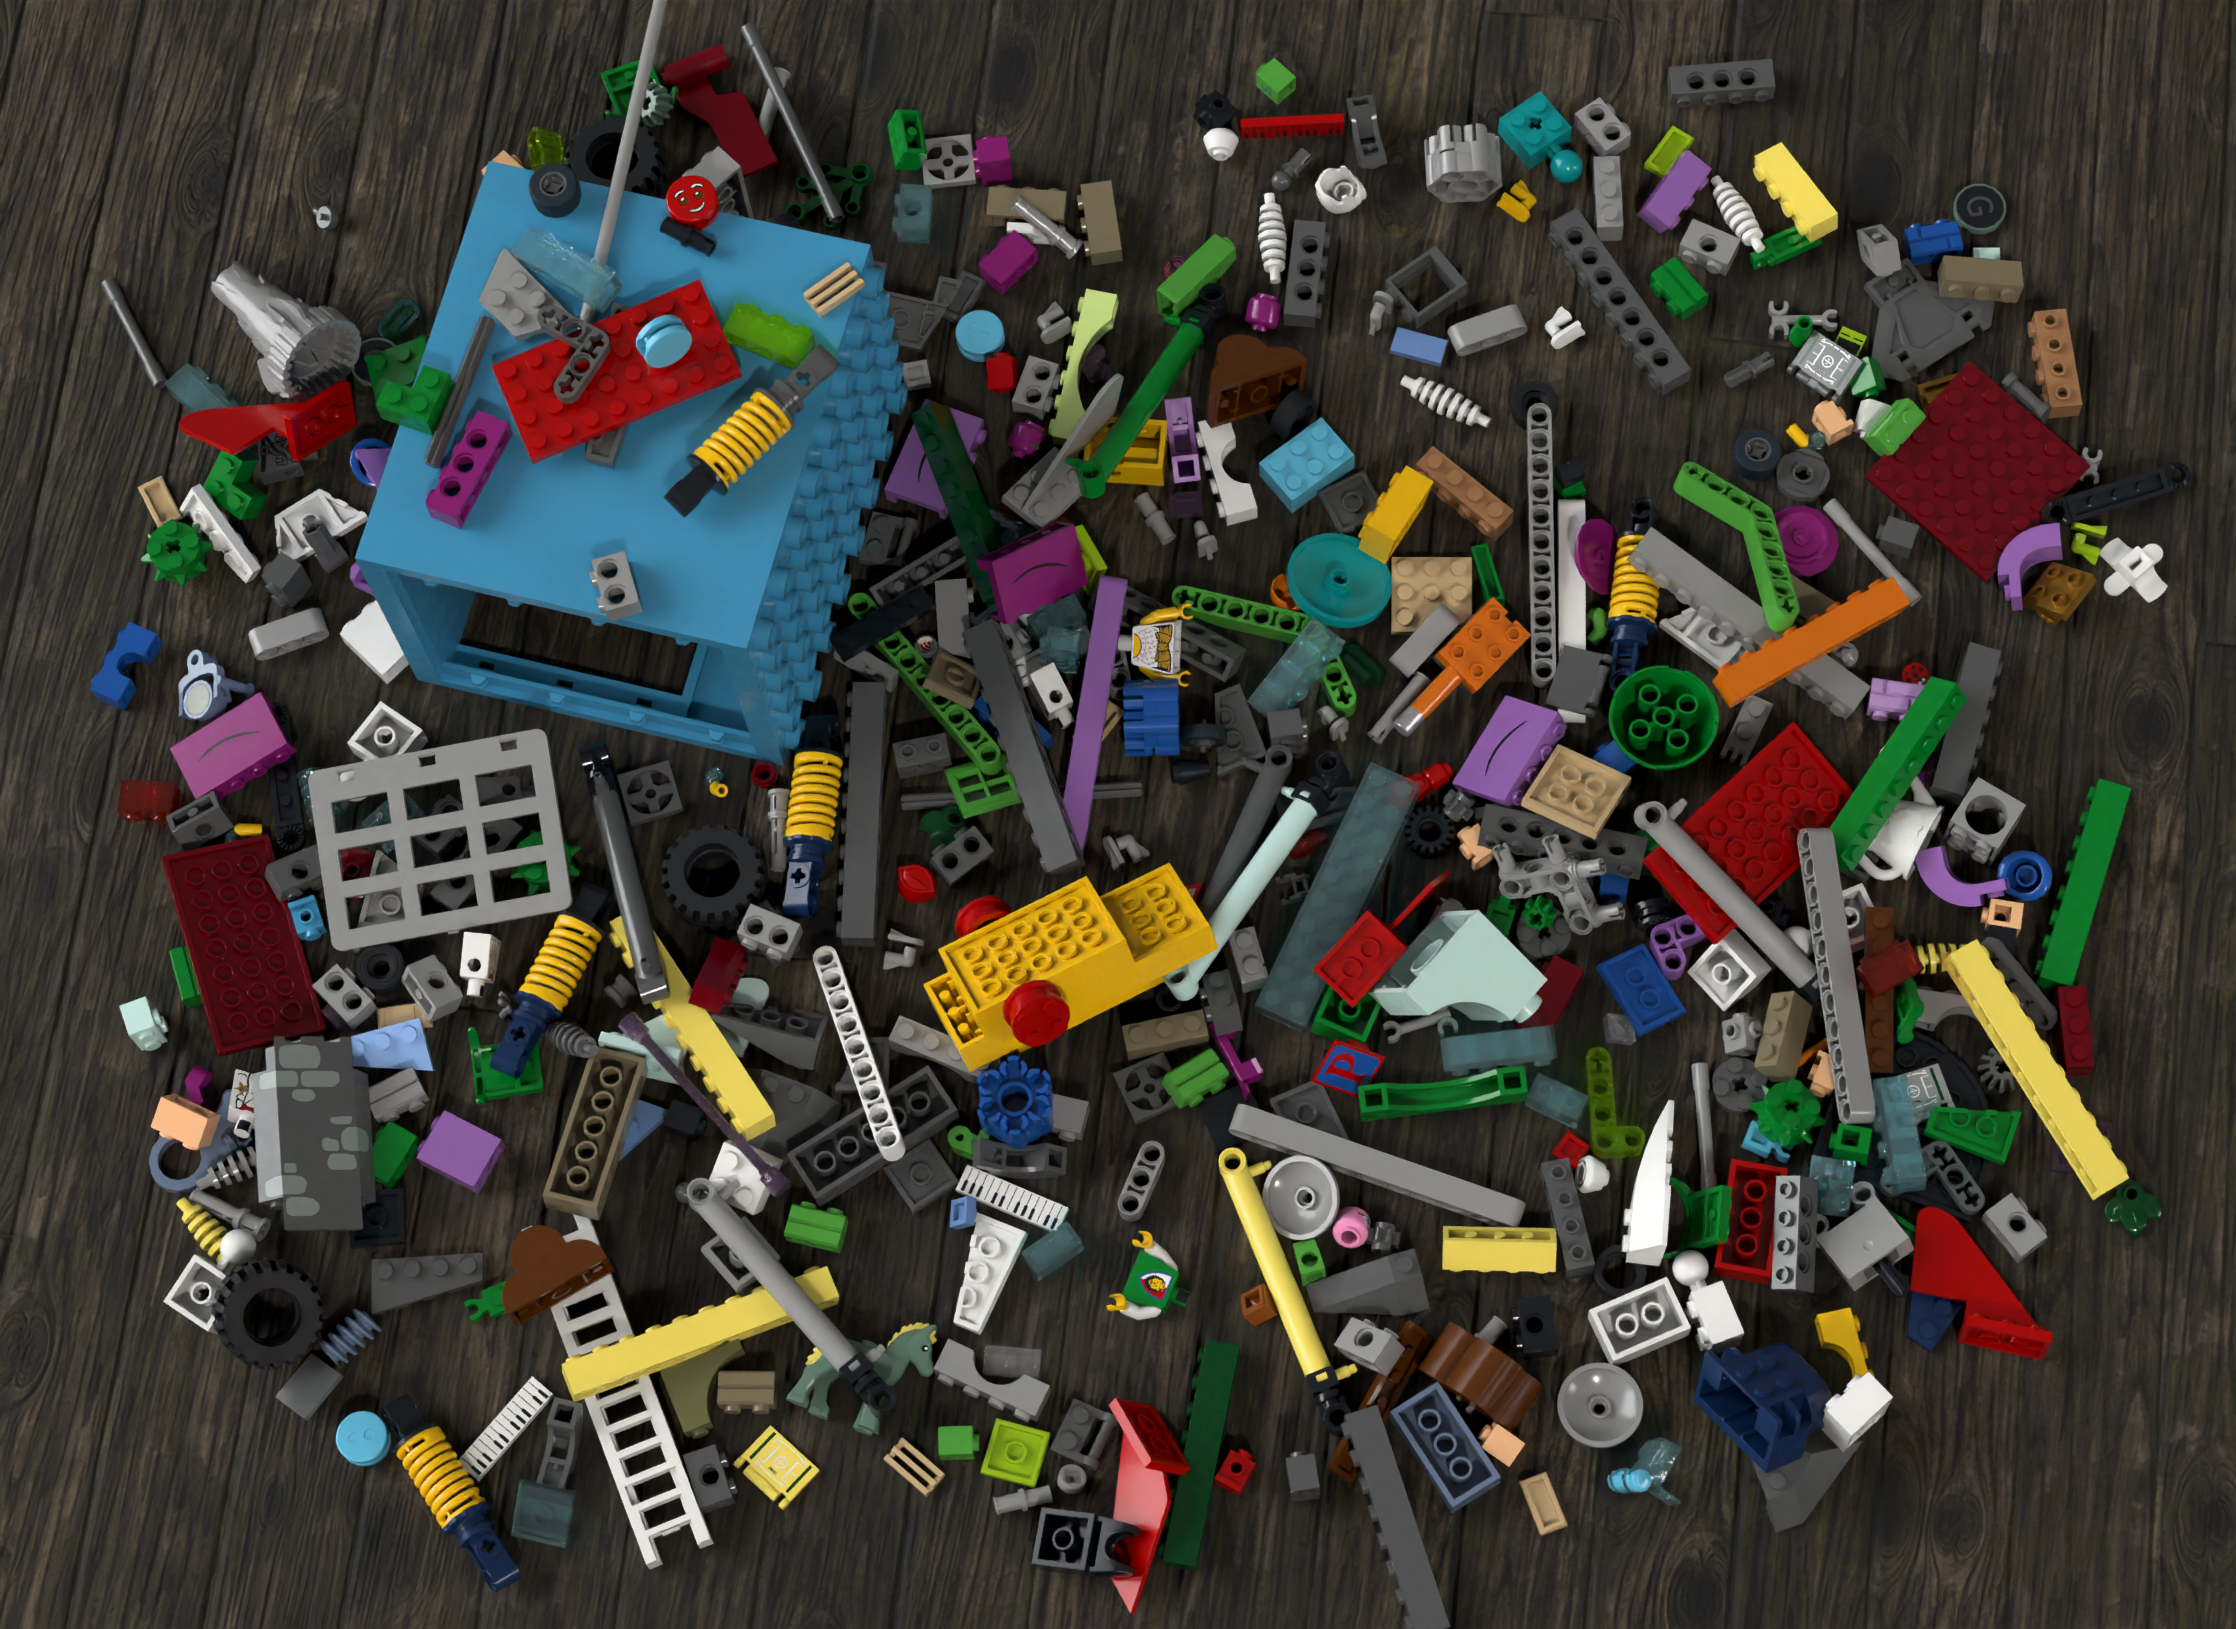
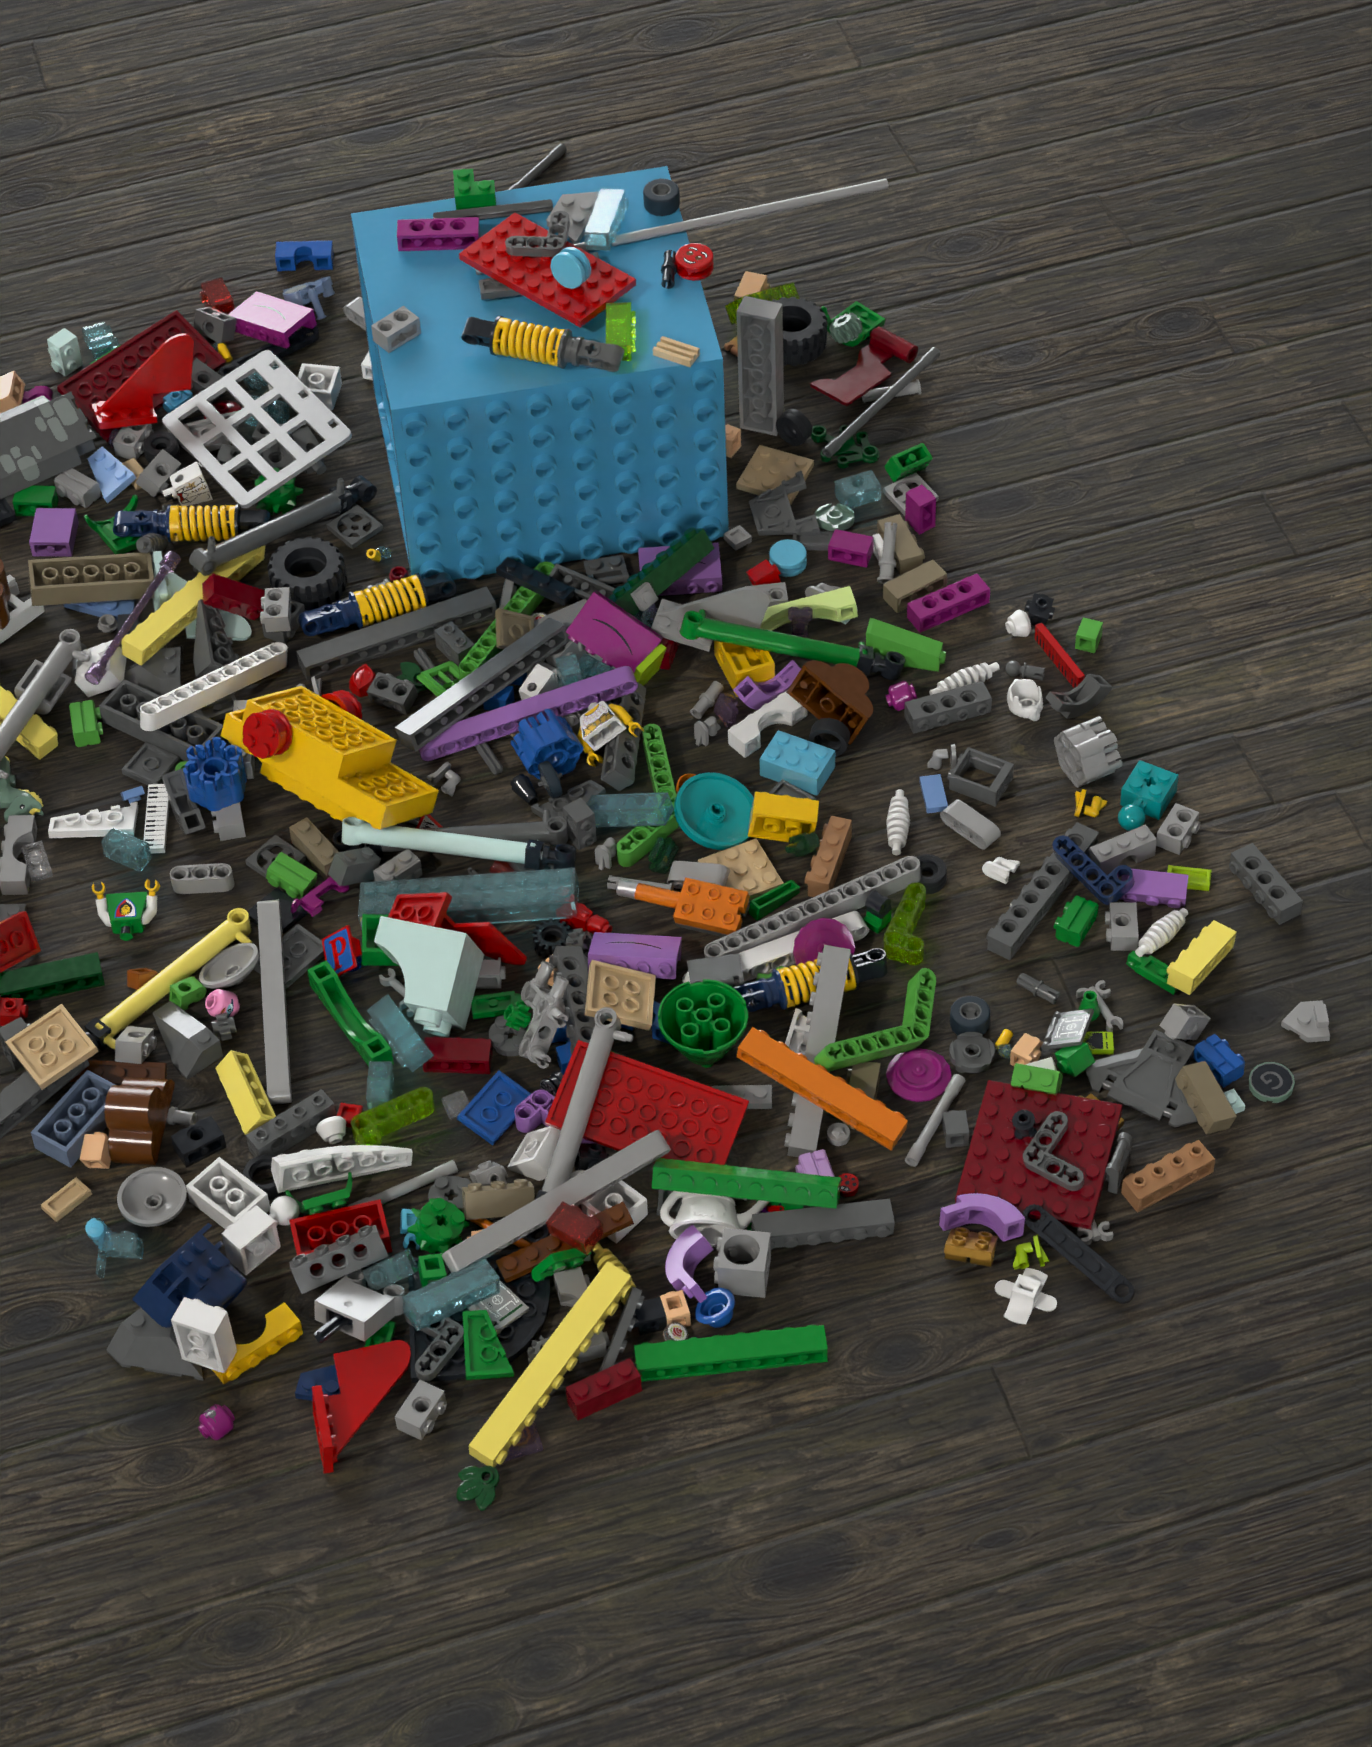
camera: 60 degrees right, 20 degrees down
none -> tan plate [6,1004,99,1090]
none -> clear light blue brick [82,321,119,360]
none -> red piece [91,333,194,430]
none -> light grey plate [98,614,118,633]
none -> magenta head [198,1404,235,1440]
none -> light grey plate [630,582,658,611]
none -> tile [663,1322,688,1341]
none -> clear green piece [785,832,820,857]
none -> sand green tile [815,504,855,531]
none -> clear neon green beam [883,882,926,965]
none -> magenta brick [907,574,990,633]
none -> black brick [1012,1110,1037,1140]
none -> dark grey beam [1023,1111,1084,1191]
none -> dark blue beam [1052,835,1135,905]
none -> light grey plate [1281,1000,1330,1042]

